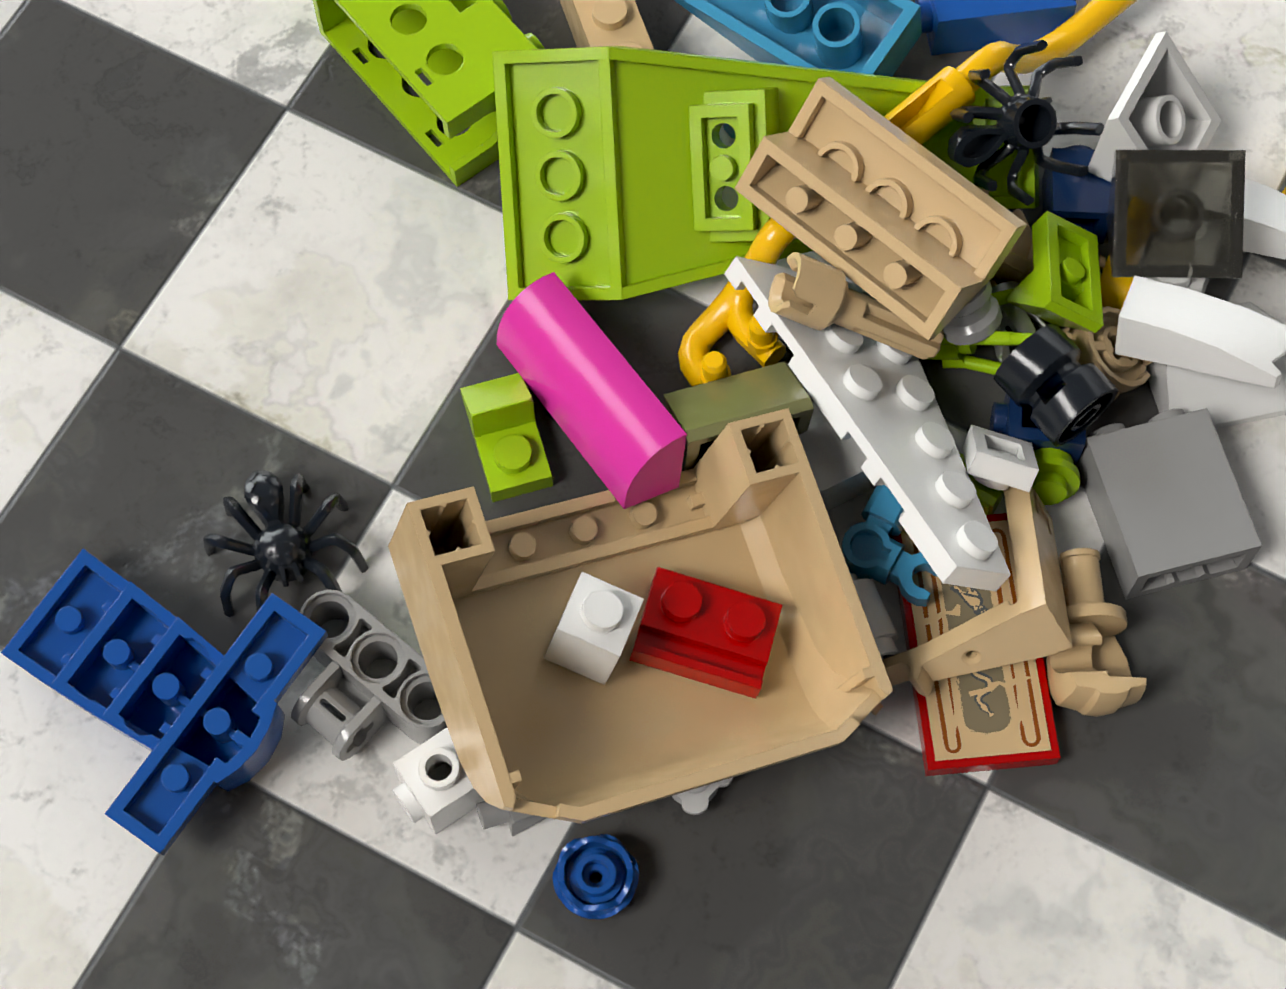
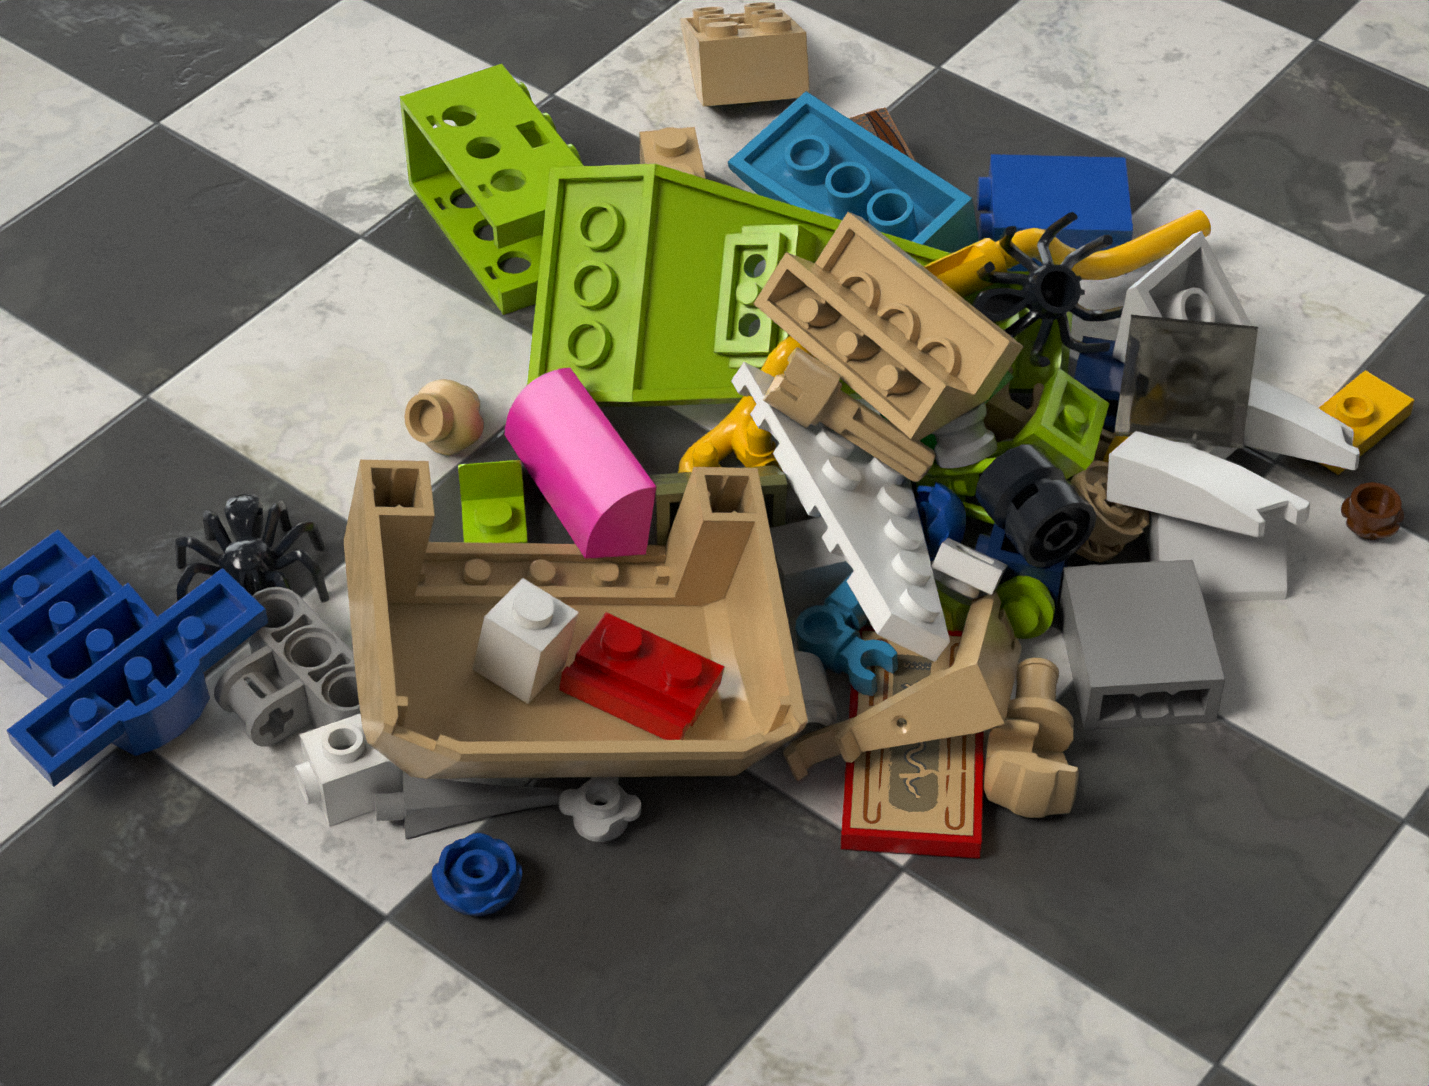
camera: 10 degrees right, 20 degrees down
none -> tan animal [404,379,484,455]
none -> blue plate [915,482,966,561]

